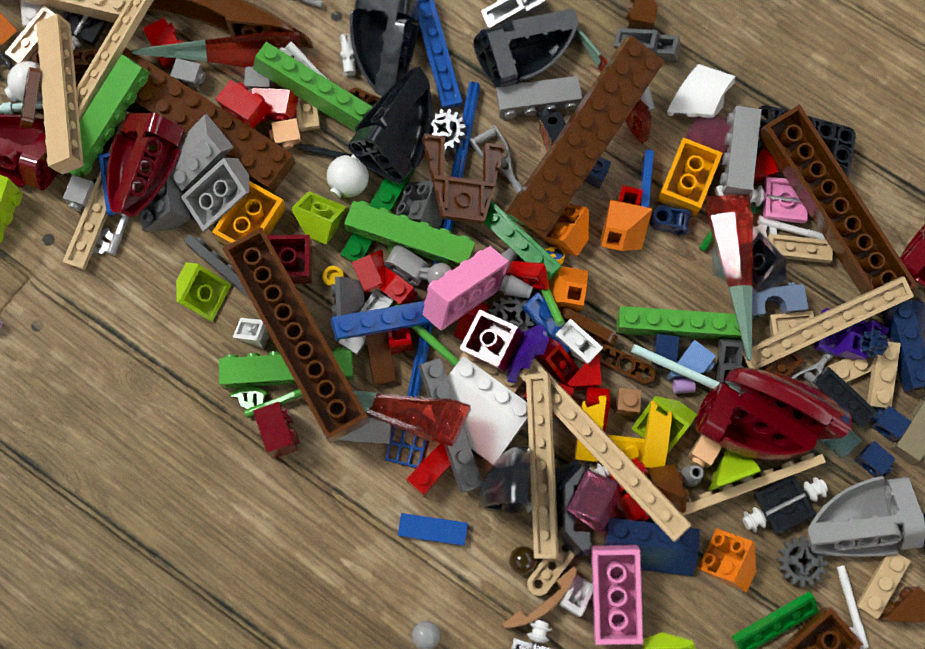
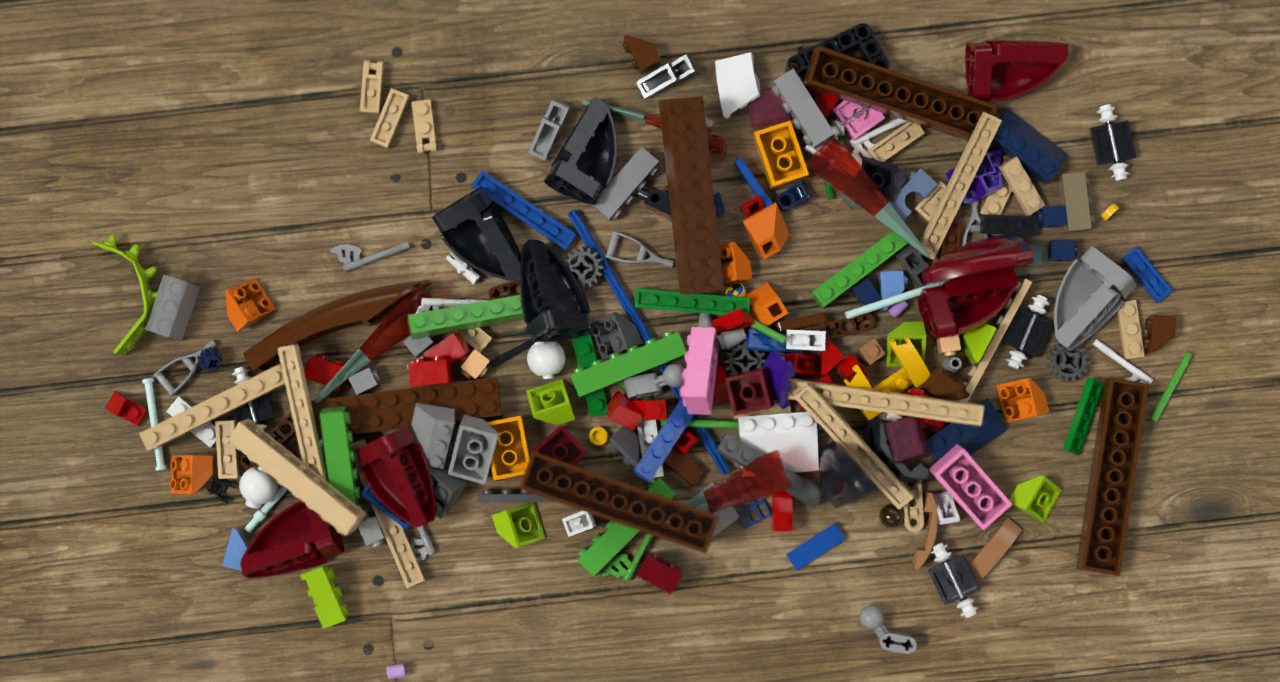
camera: 40 degrees left, 10 degrees up
reddish brown beam [20,67,40,129] -> none
reddish brown wing [422,134,506,224] -> none
dark blue gear [860,329,888,358] -> none

